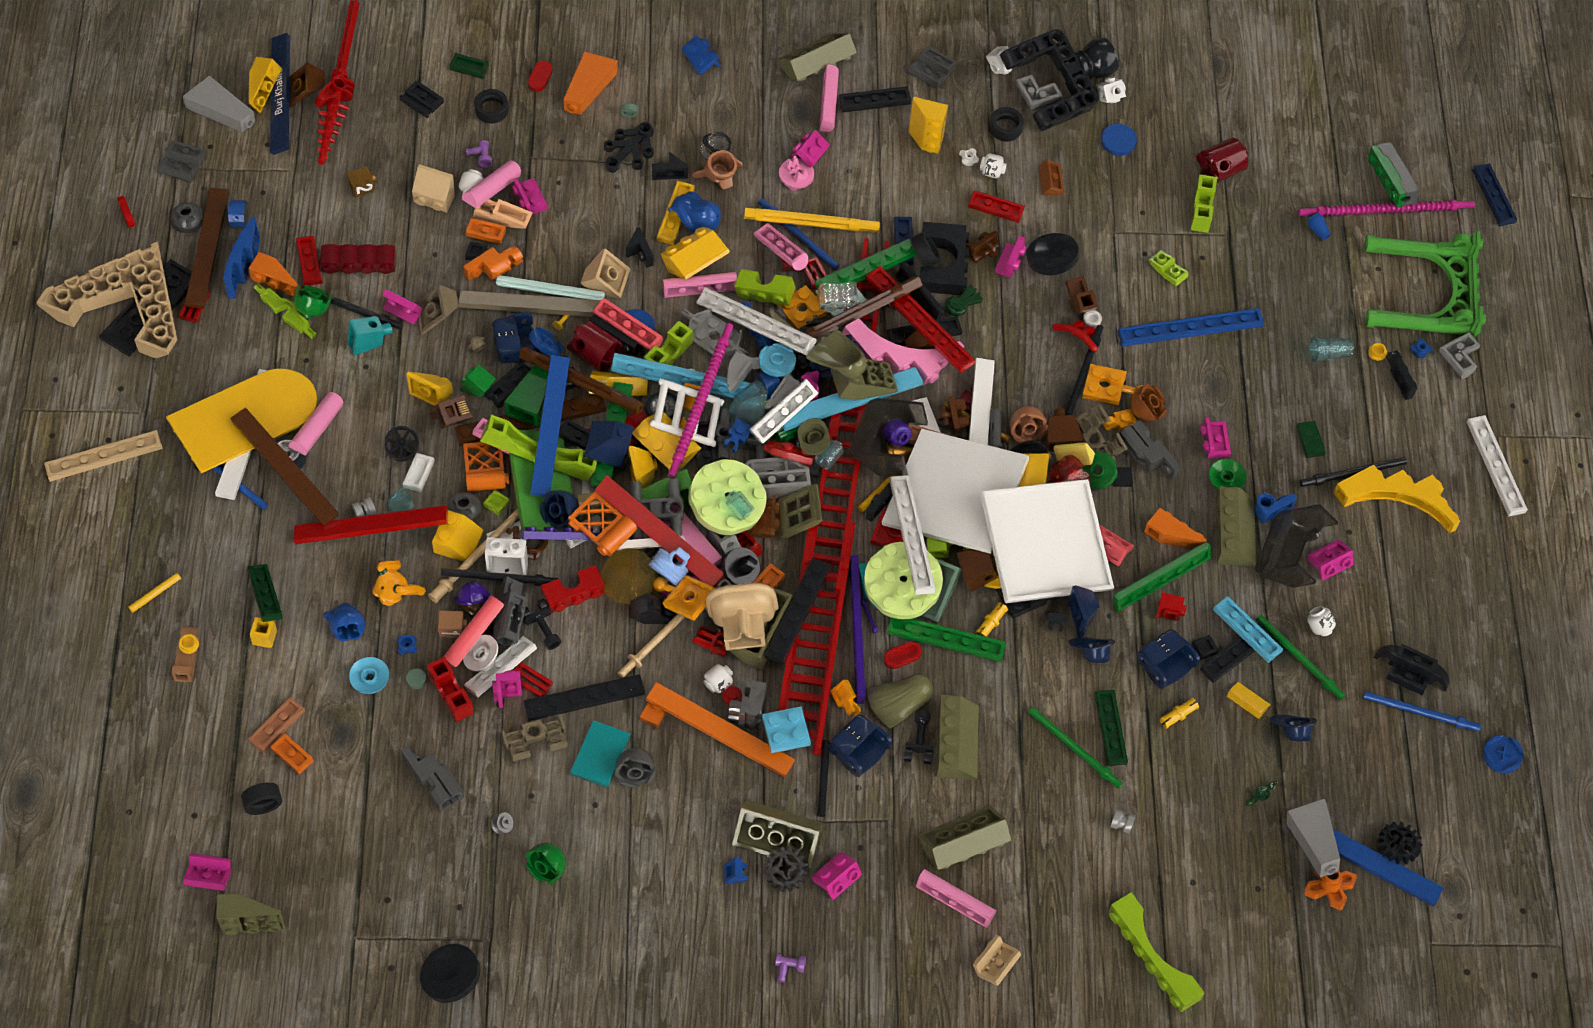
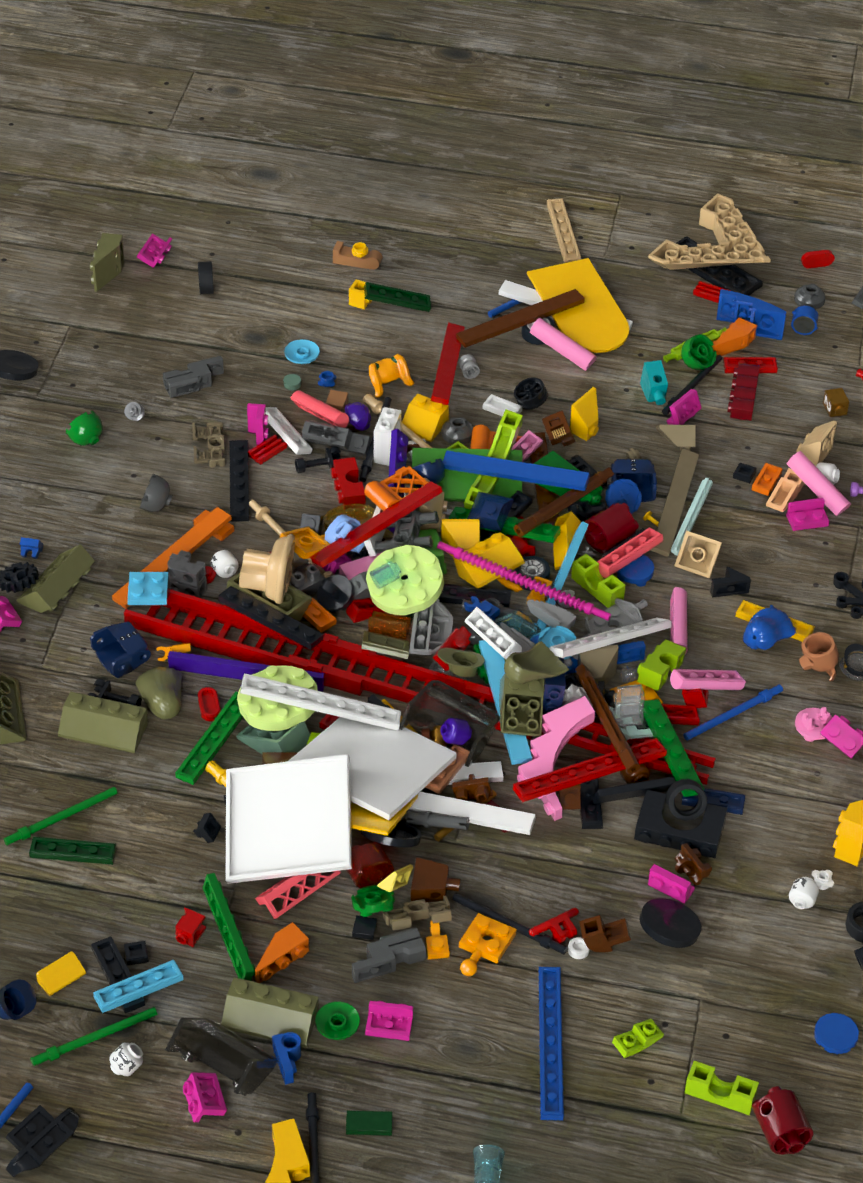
camera: 105 degrees right, 15 degrees down
yellow bar [128,573,181,613] -> none
reddish brown tile [185,188,229,309] -> none
nougat tile [248,697,305,754] -> none
orange plate [270,734,314,775] -> none
blue piece [323,603,365,641] -> none
clear light blue slope [387,487,414,512] -> none
red arch [427,656,474,723] -> none
green slope [460,365,496,398] -> none
orange plate [463,246,523,281] -> none
white dish [463,635,498,671] -> none
teal tile [570,720,631,788] -> none
white bar [650,378,724,447] -> none
black slope [652,152,688,180] -> none
yellow slope [661,227,730,279] -> none
yellow piece [744,208,880,233] -> none
clear light blue brick [815,440,844,469] -> none
black bar [817,740,830,817] -> none
dark green piece [944,284,983,317] -> none
red tile [968,190,1025,223] -> none
nougat cylinder [1009,406,1048,443] -> none
dark orange slope [1039,159,1064,195] -> none
dark blue slope [1068,585,1099,637] -> none
dark blue piece [1069,637,1115,663] -> none
dark orange cylinder [1131,383,1167,422] -> none
dark blue piece [1136,629,1200,689] -> none
yellow pin [1159,698,1199,729] -> none

